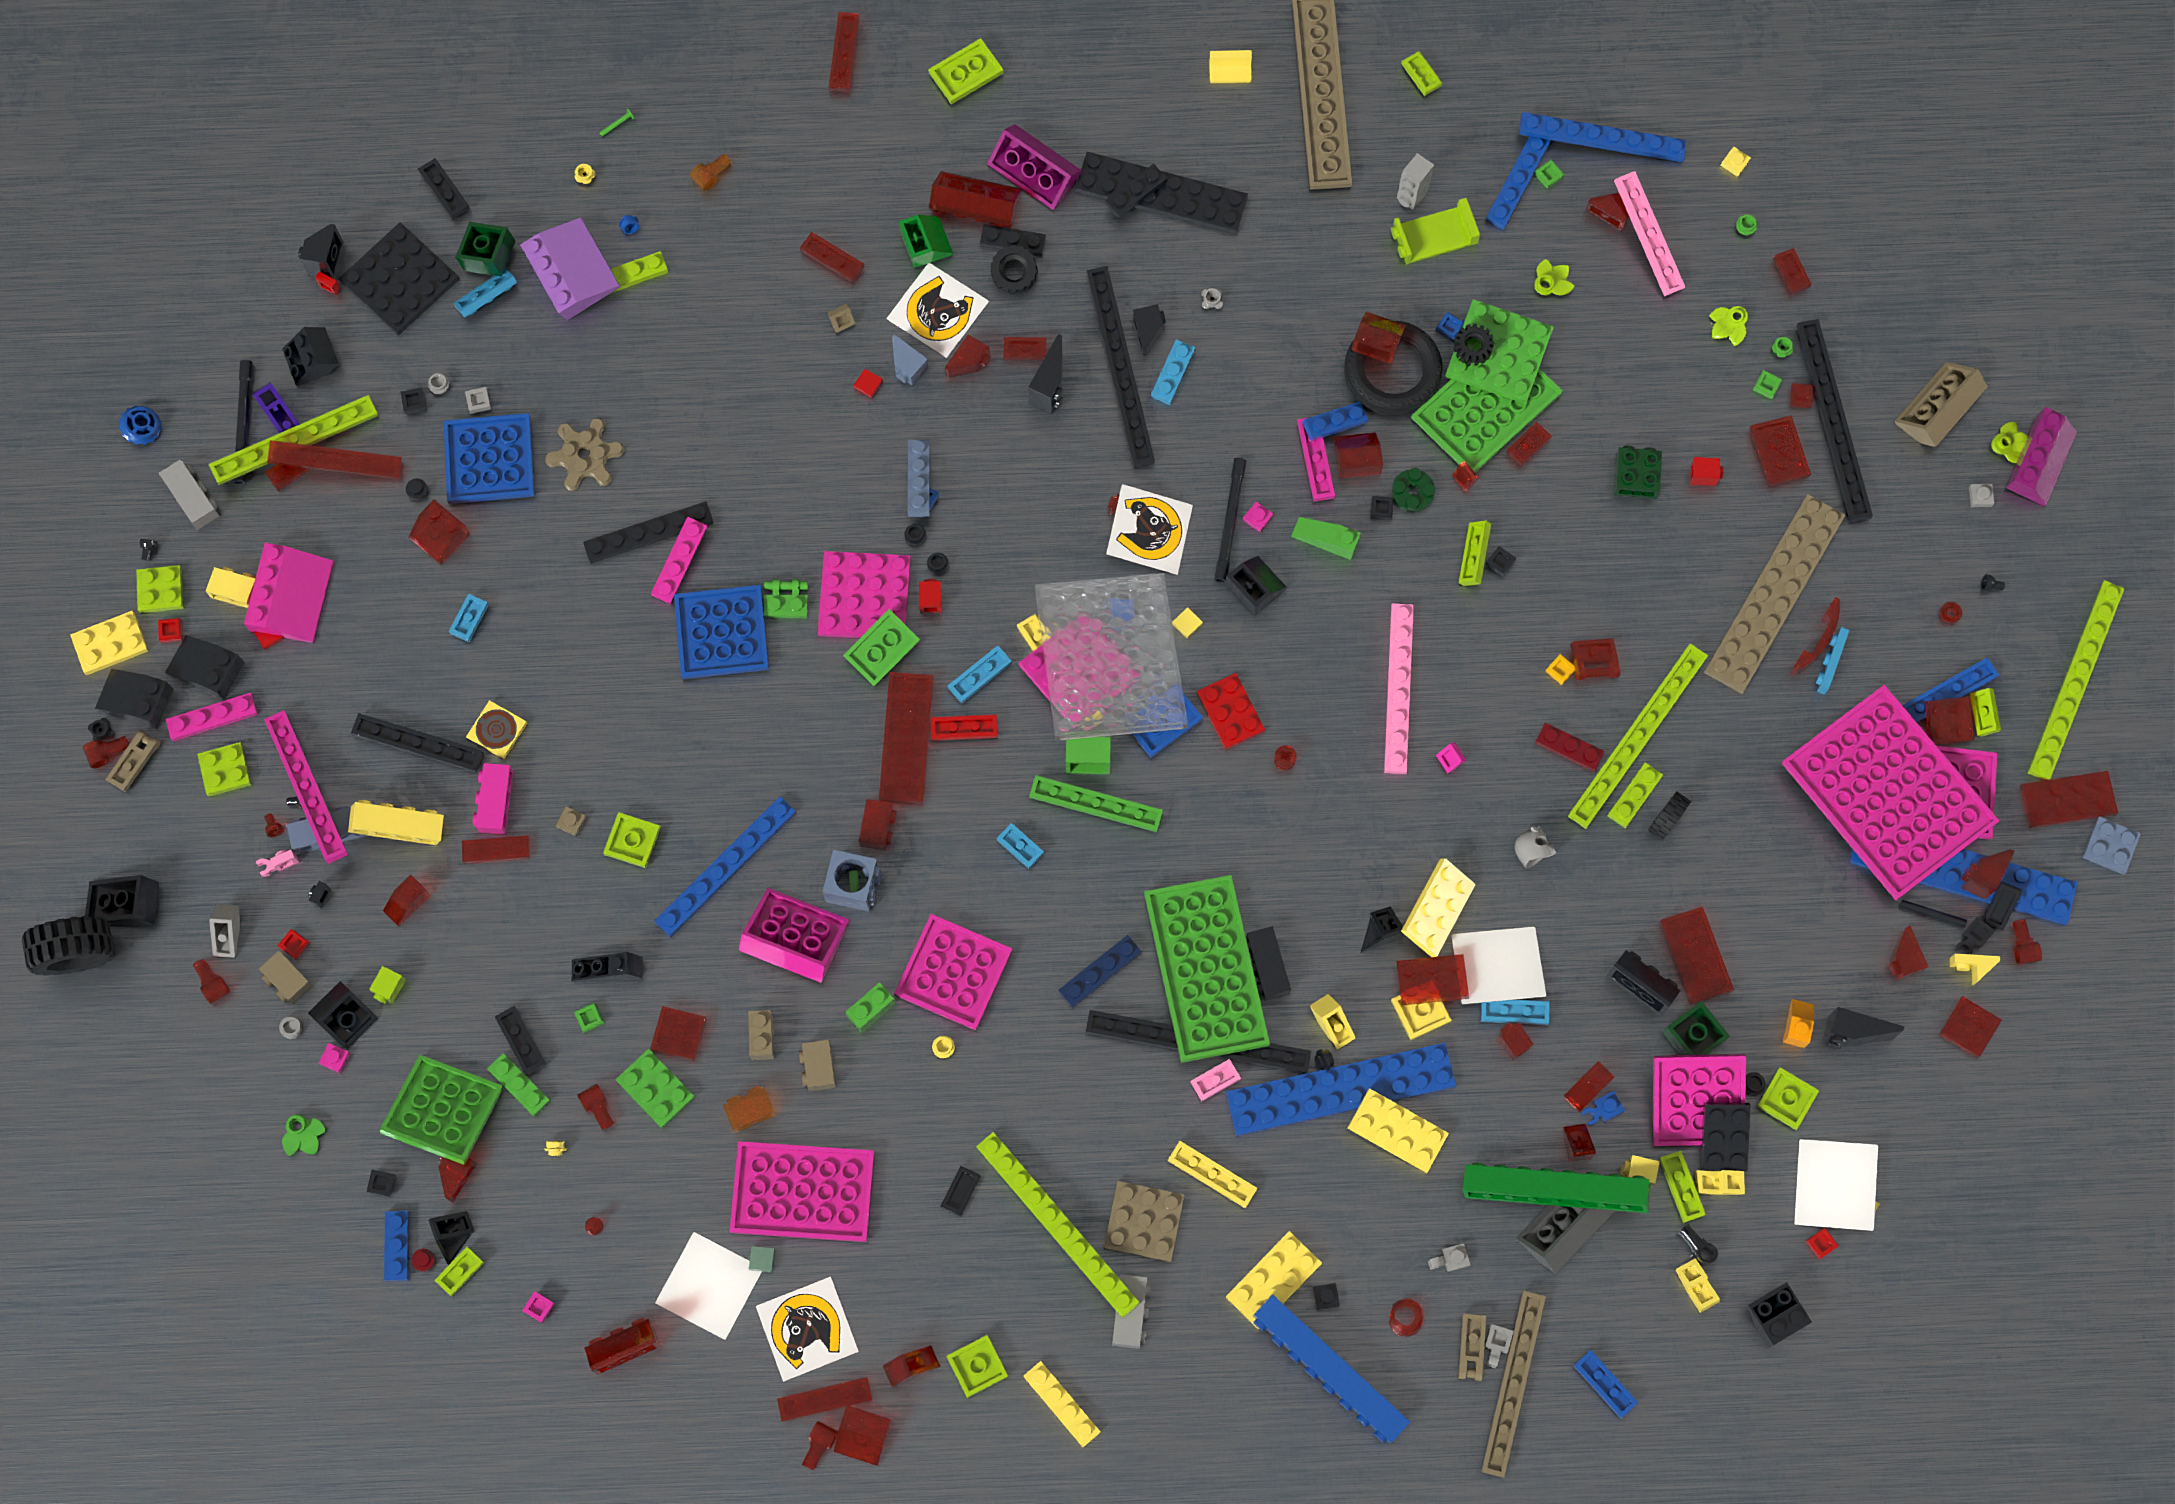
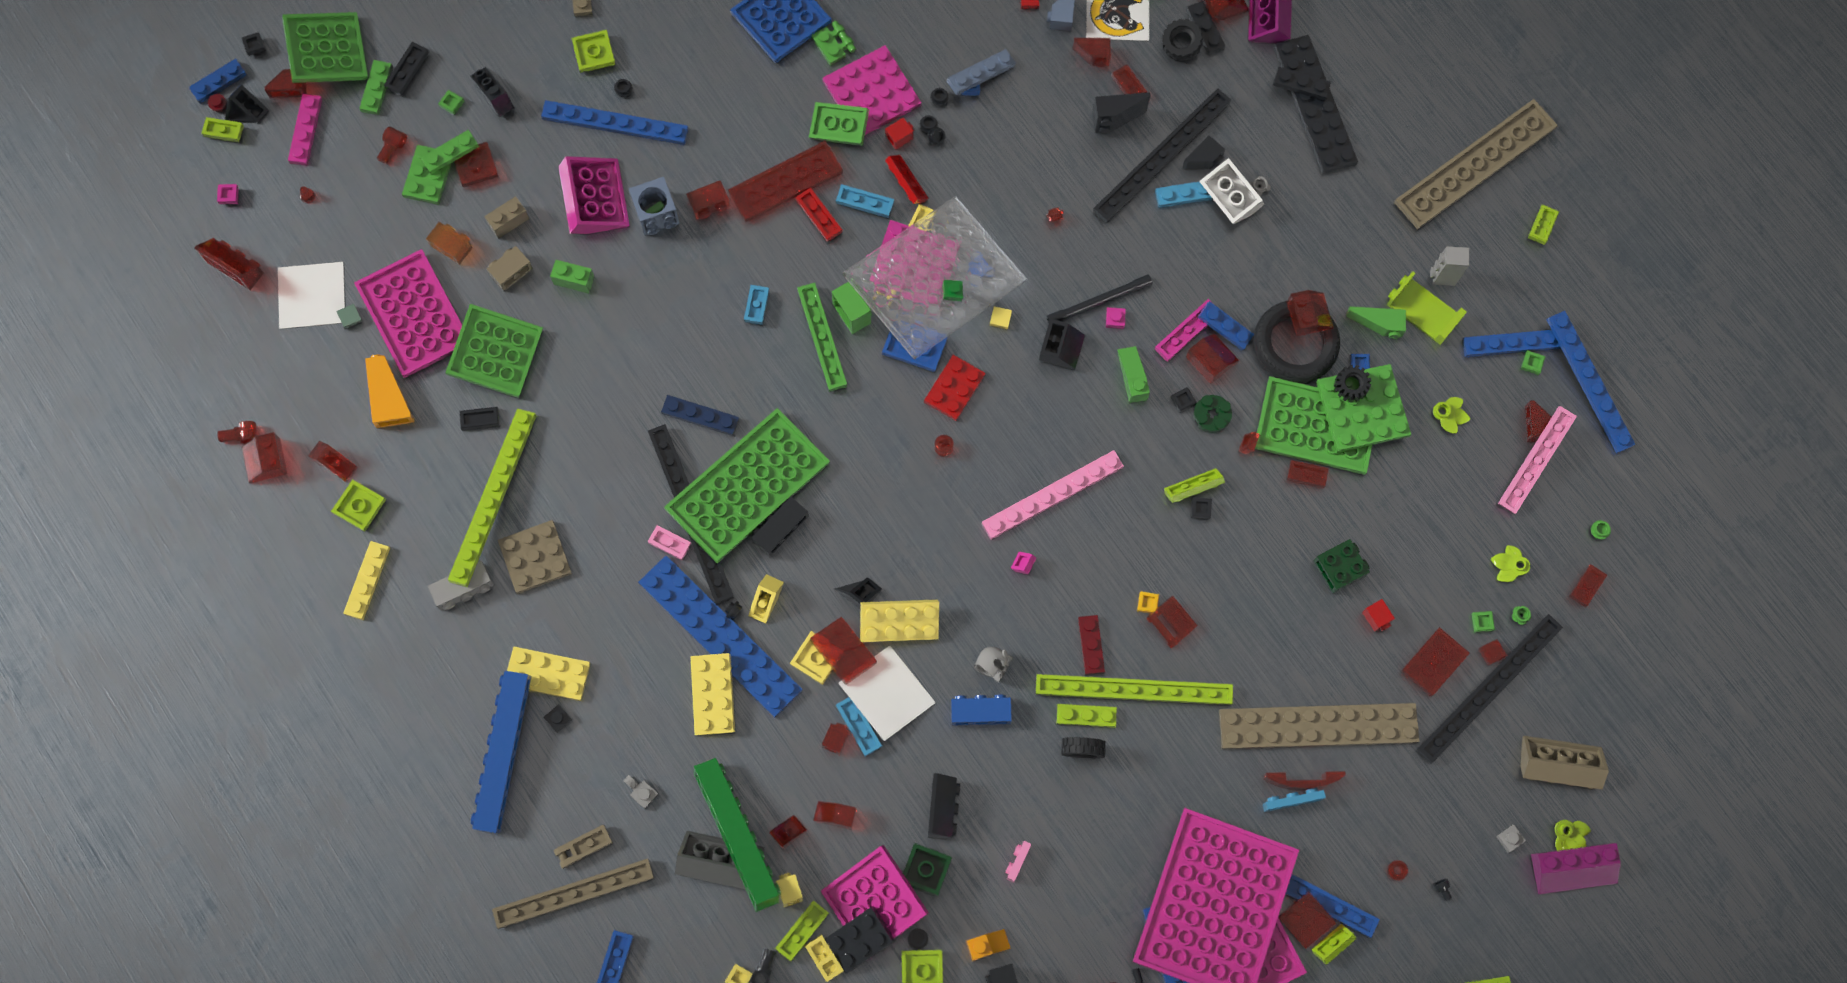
camera: 55 degrees right, 0 degrees up
light yellow plate [544,1140,567,1156] -> none
sticker [756,1277,859,1382] -> none
clear red plate [777,1377,873,1422] -> none
dark pink plate [894,914,1013,1031] -> none
light yellow plate [932,1036,955,1059] -> none
sticker [1106,484,1193,575] -> none
light yellow plate [1168,1141,1258,1209] -> none
light yellow panel [1209,50,1252,83] -> none
clear red piece [1389,1299,1424,1336] -> none
light grey plate [1485,1324,1514,1368] -> none
blue plate [1581,1091,1625,1126] -> none
clear red plate [1660,906,1734,1005] -> none
light yellow plate [1721,147,1751,177] -> none
none -> dark pink plate [288,94,322,166]
none -> light orange slope [365,354,415,428]
none -> bright green plate [420,130,479,174]
none -> bright green plate [445,304,543,398]
none -> black plate [614,79,633,97]
none -> red plate [885,155,929,204]
none -> black plate [928,127,946,146]
none -> green plate [942,280,963,301]
none -> blue brick [951,695,1011,726]
none -> bright pink plate [1005,841,1031,883]
none -> white slope [1199,158,1265,224]
none -> bright green slope [1346,306,1406,339]

